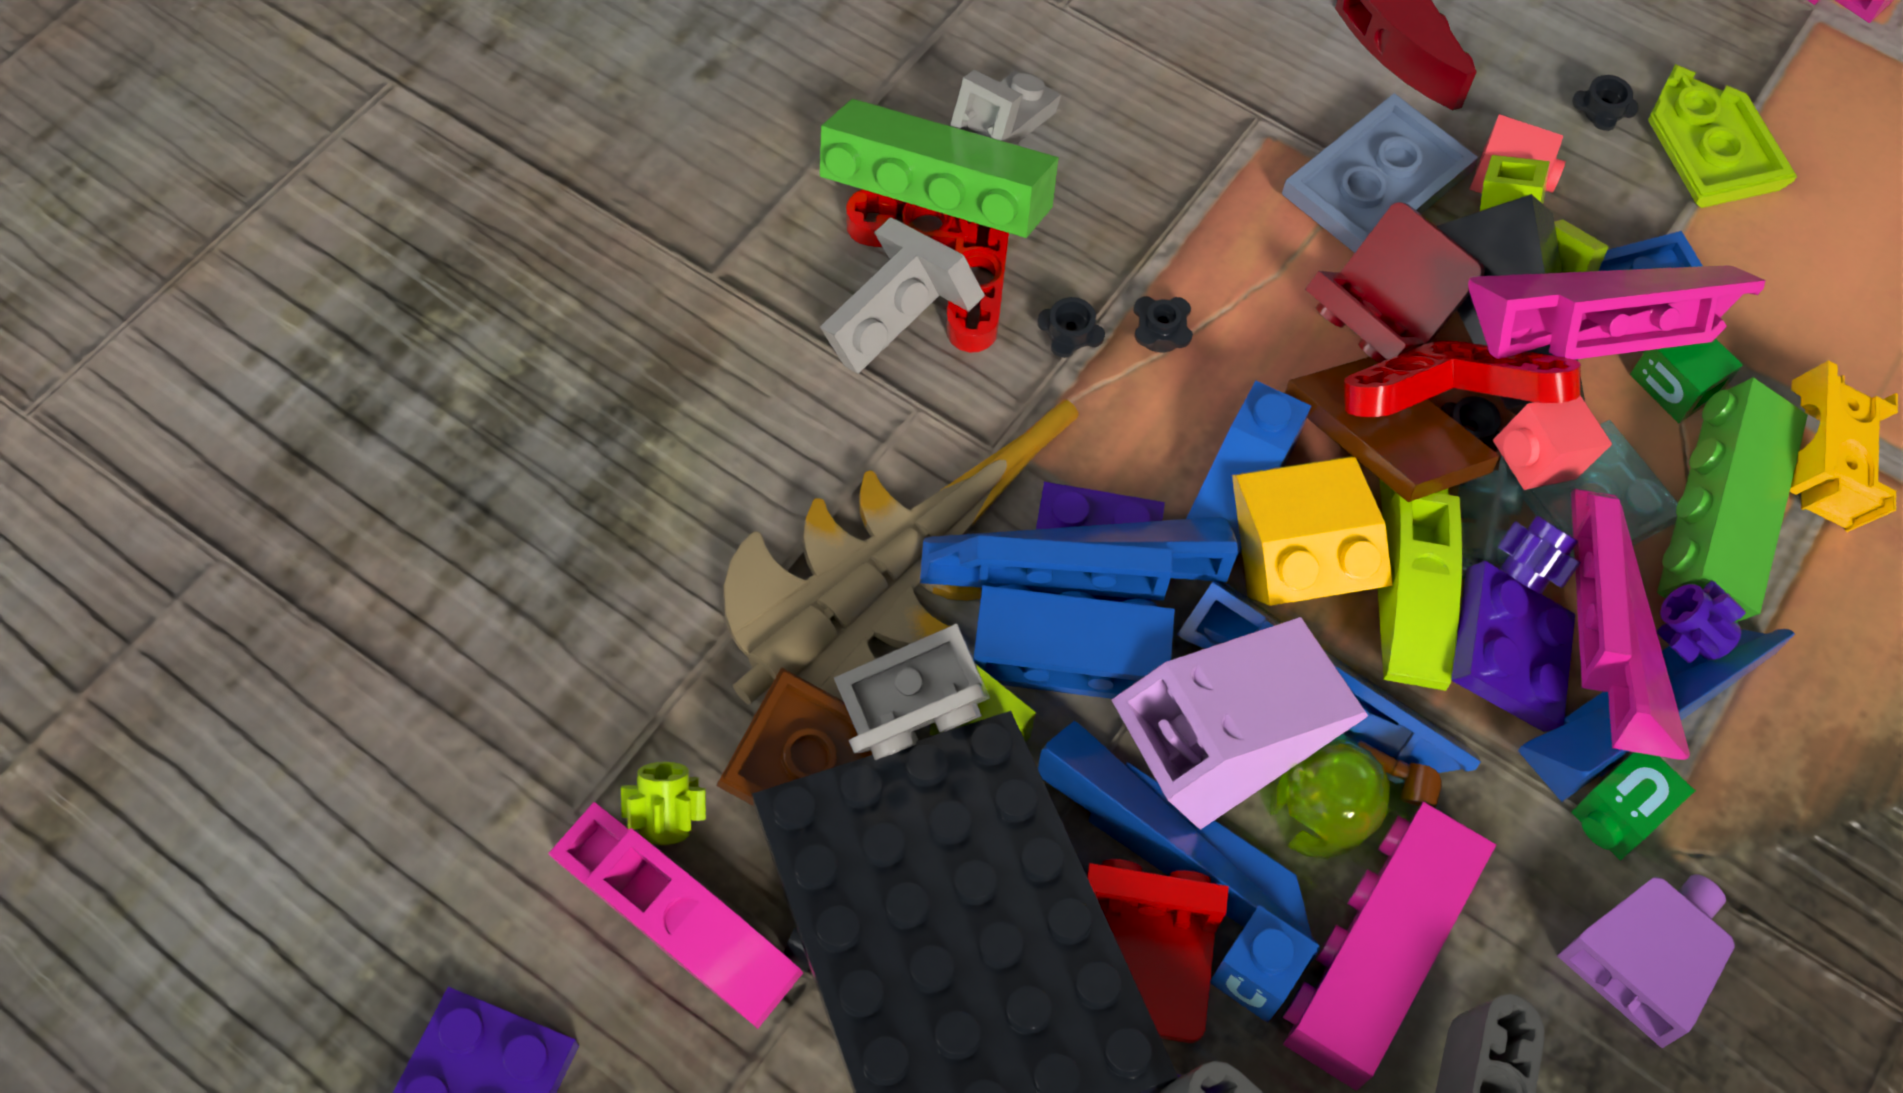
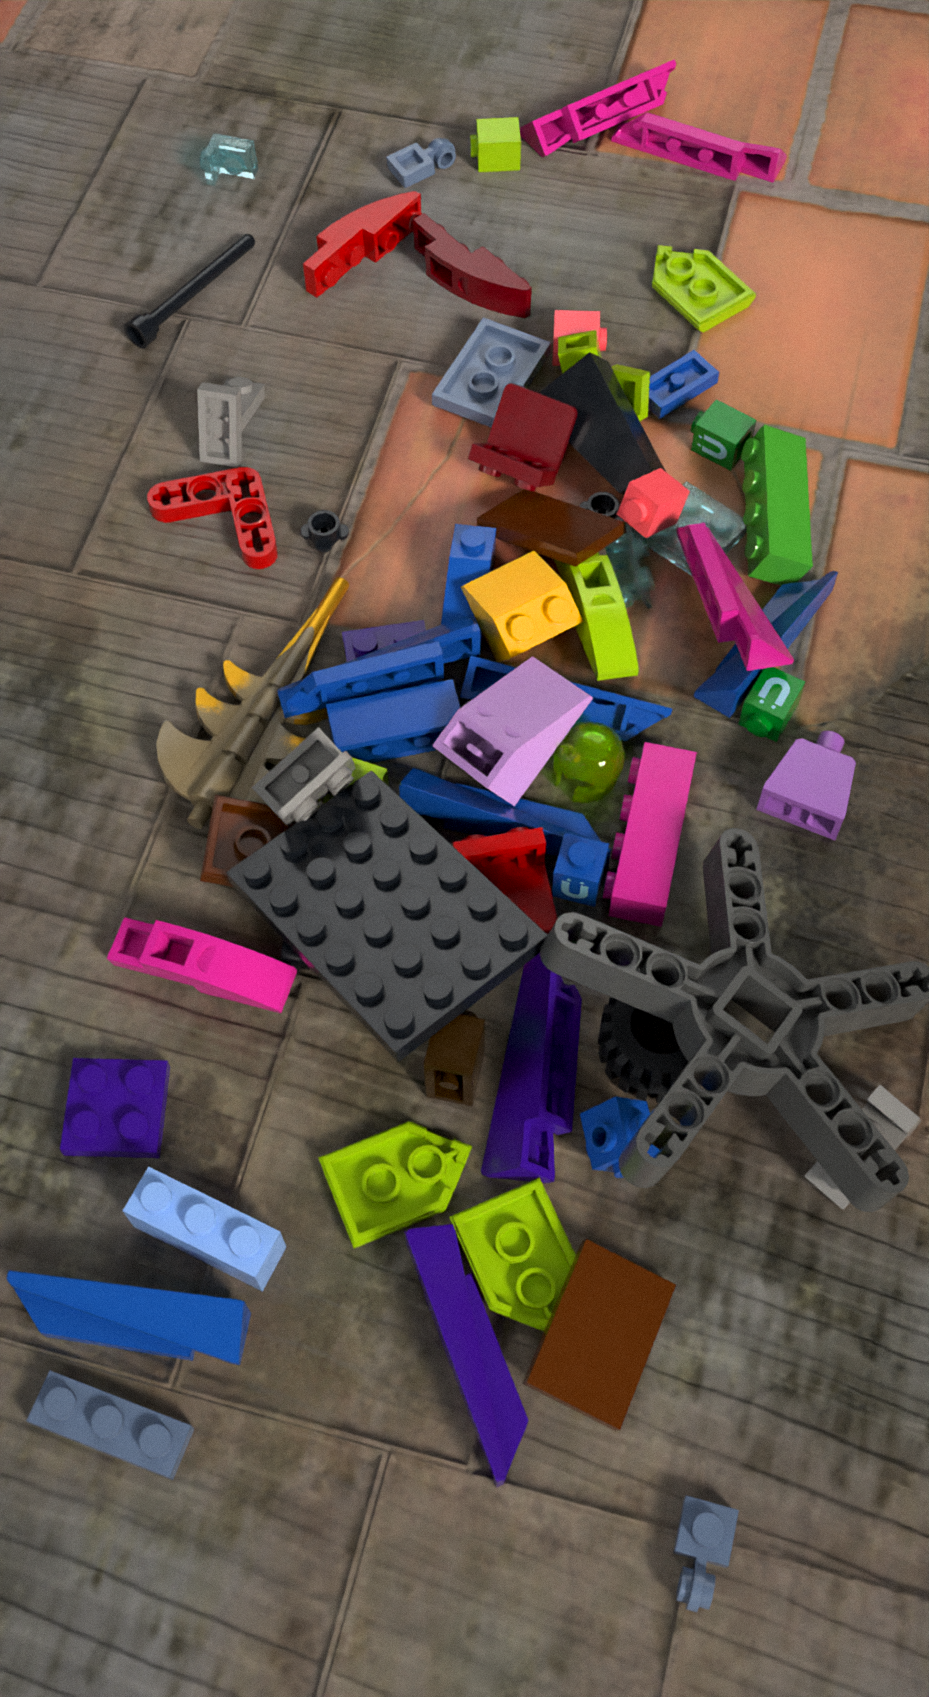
camera: 15 degrees left, 0 degrees up
lime gear [621,762,706,845] -> none
bright green brick [820,98,1059,238] -> none
light grey bracket [820,217,985,374] -> none
black plate [1133,296,1193,353] -> none
red beam [1344,341,1581,417] -> none
reddish brown hand [1353,740,1442,808] -> none
dark purple plate [1451,561,1575,732] -> none
dark pink wedge [1468,265,1766,360] -> none
dark purple gear [1497,515,1581,594] -> none
black plate [1572,75,1638,131] -> none
dark purple gear [1656,581,1746,663] -> none
yellow piece [1790,360,1898,532] -> none

